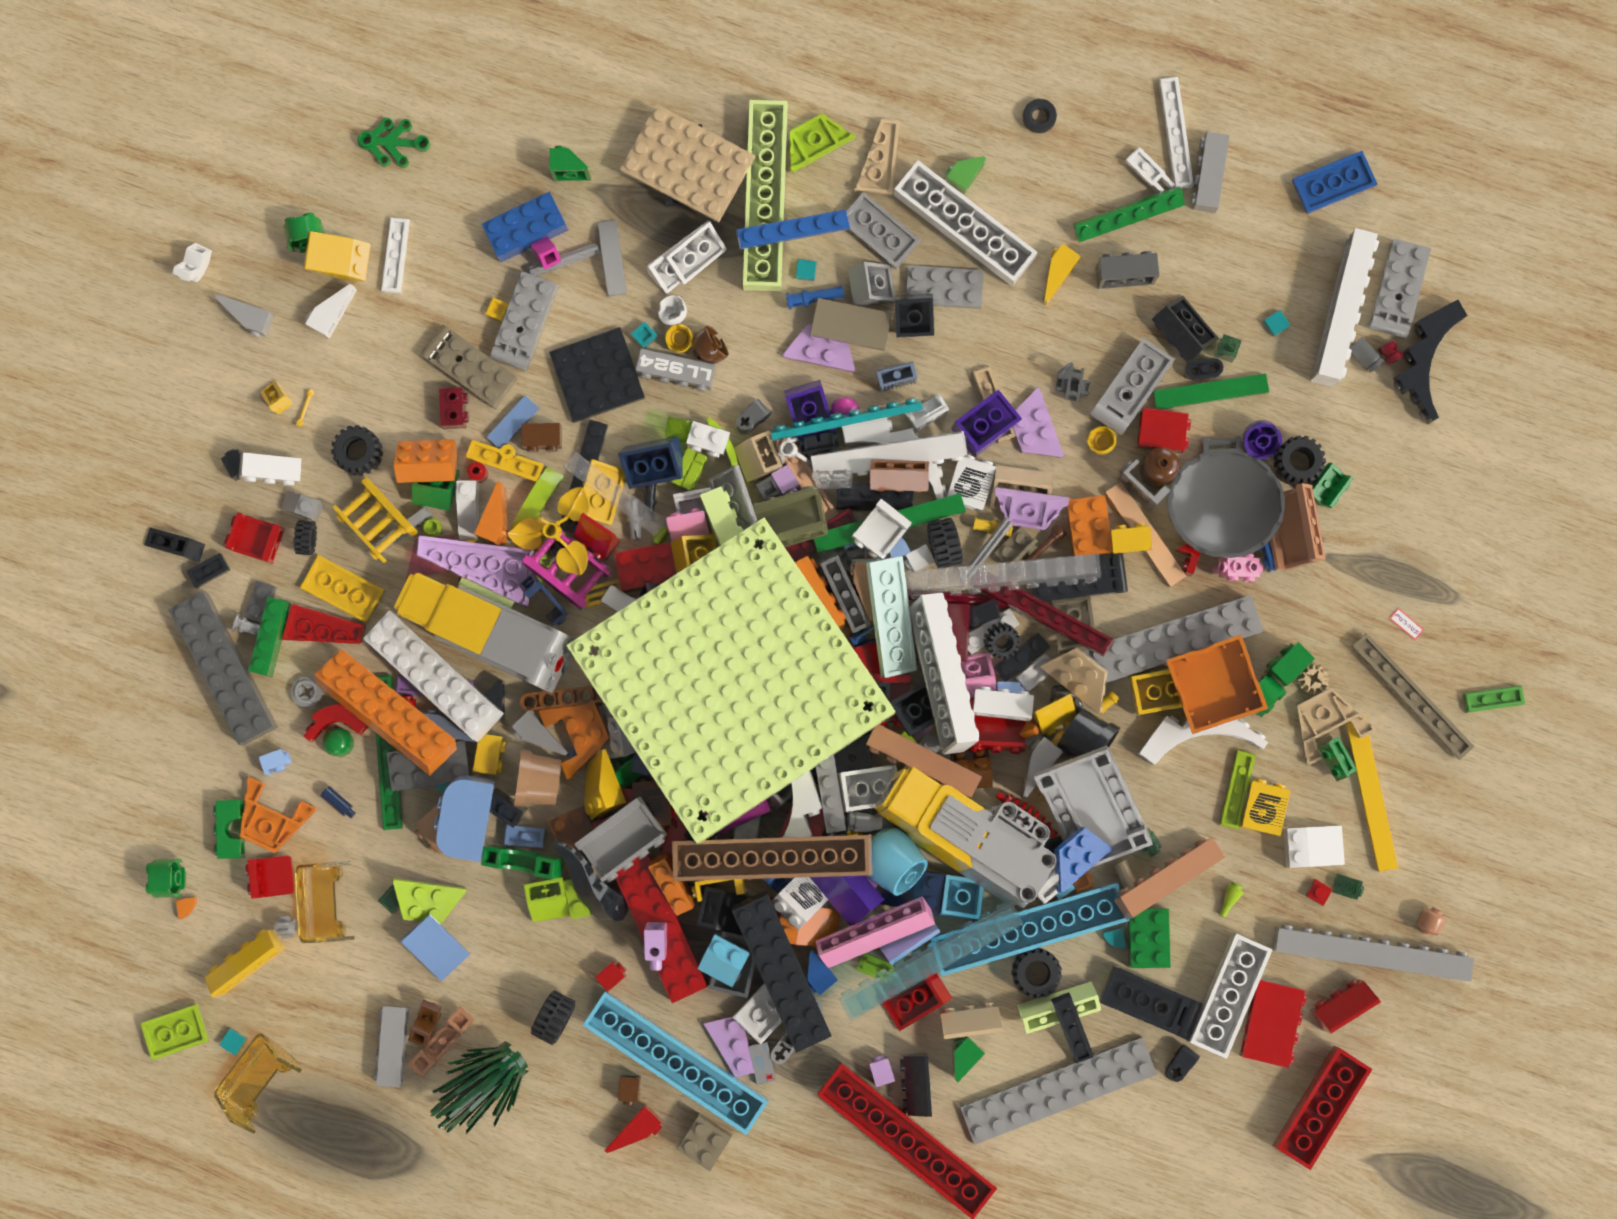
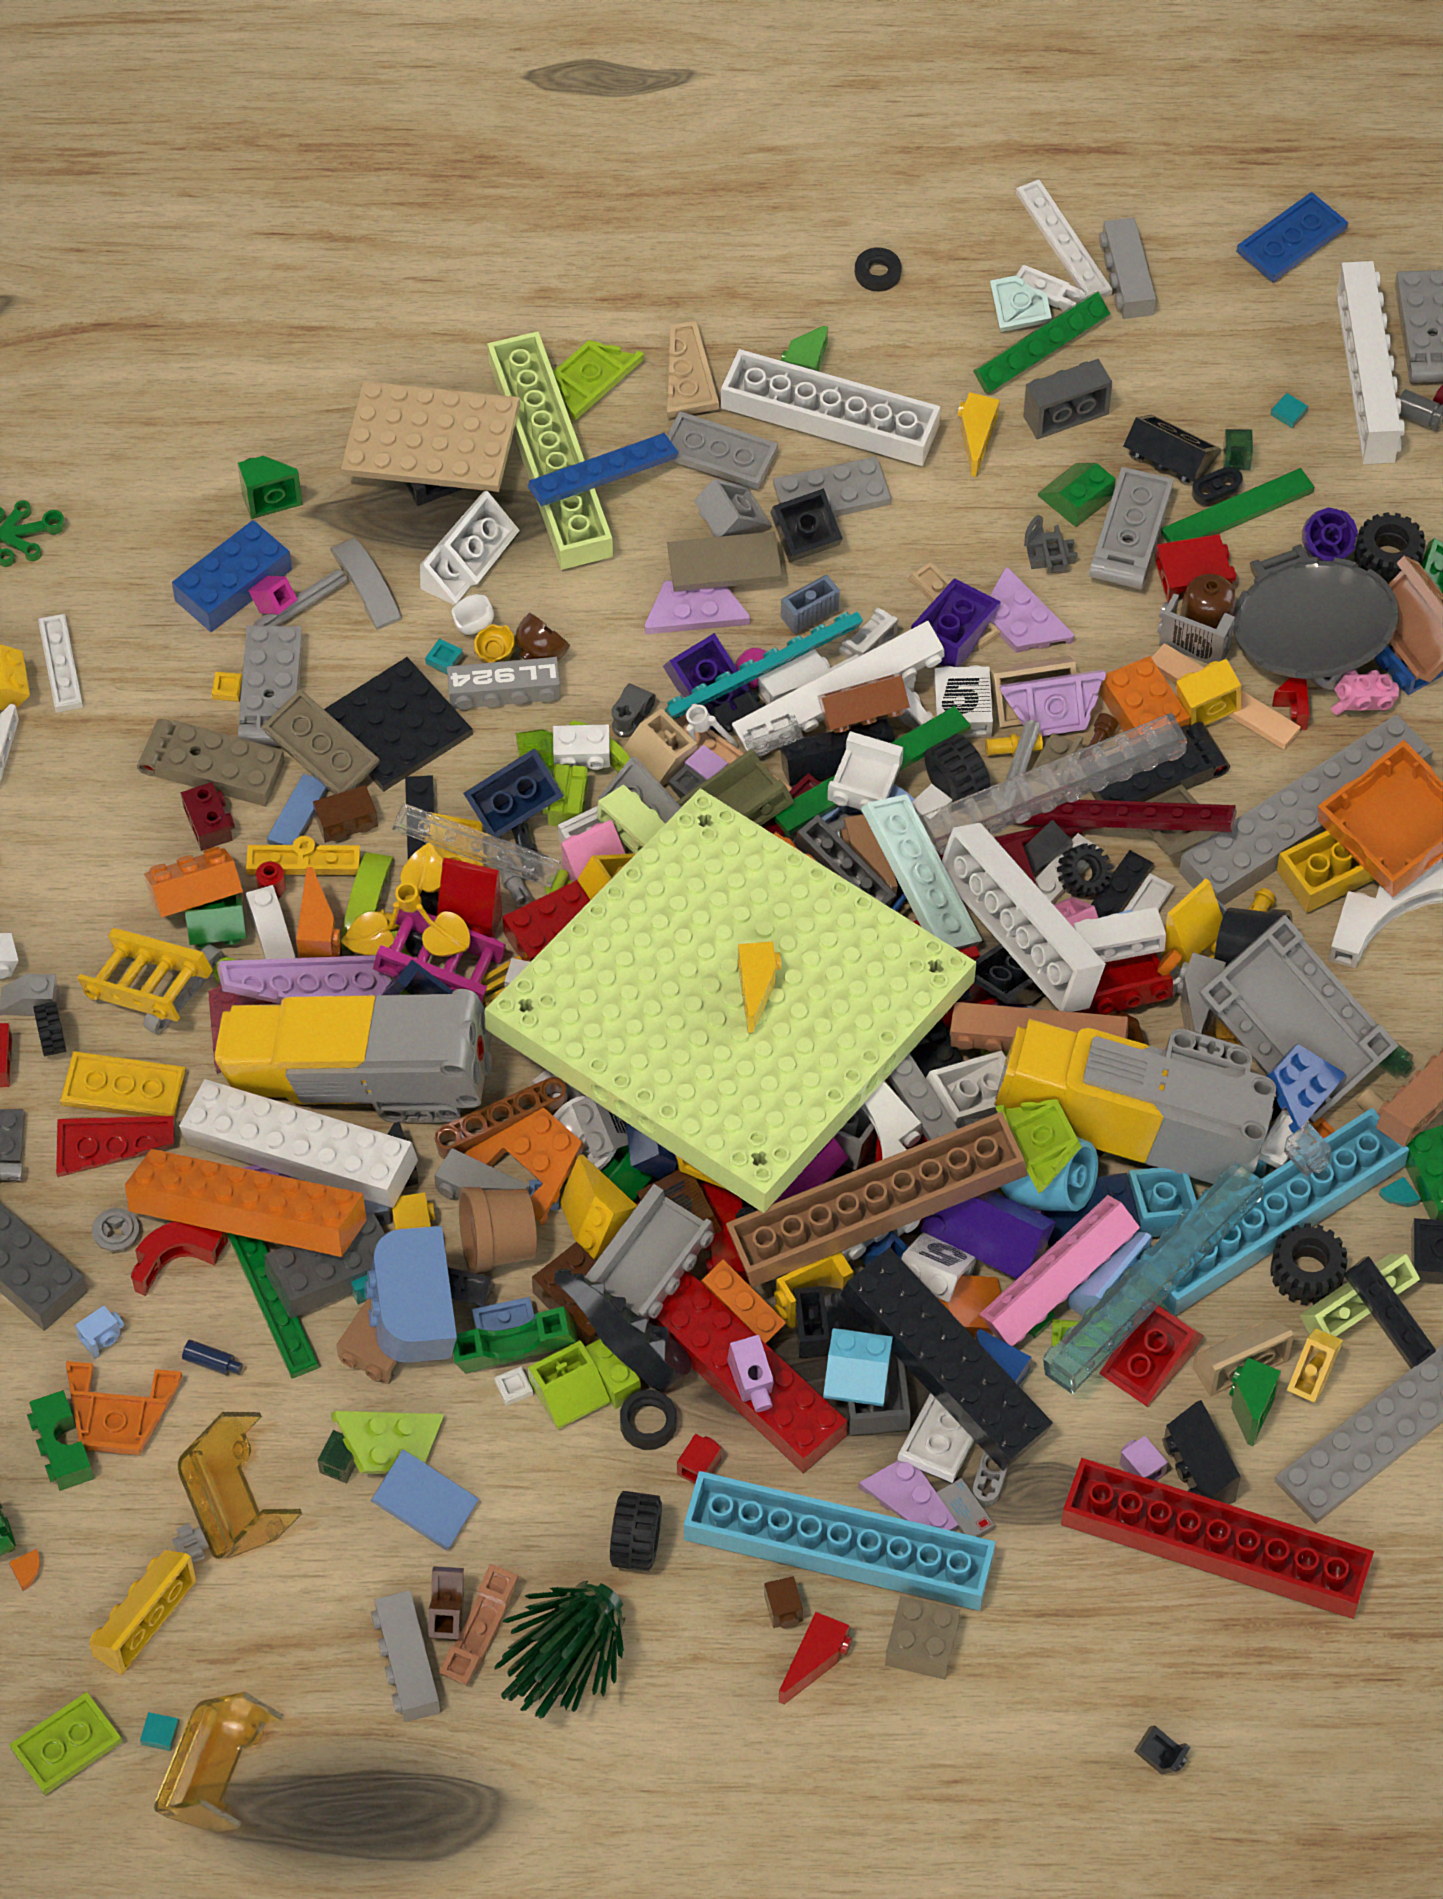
camera: 25 degrees left, 25 degrees down
red bracket [245,855,295,899] -> none
green brick [248,597,291,678] -> none
green hair [322,727,354,757] -> none
black tyre [331,425,383,476] -> none
blue pin [786,286,844,310] -> none
teal tile [796,259,817,281] -> none
tan wing [1041,647,1108,713] -> none
yellow hair [1087,426,1116,455] -> none
none -> dark tan tile [261,689,380,795]
none -> white tile [494,1366,533,1406]
none -> black tyre [620,1389,676,1450]
none -> yellow slope [737,941,781,1033]
none -> light aqua plate [990,276,1052,332]
none -> lime wing [995,1099,1082,1194]
none -> green slope [1038,463,1116,527]
none -> clear brick [1284,1123,1332,1177]
none -> yellow brick [1287,1328,1343,1402]

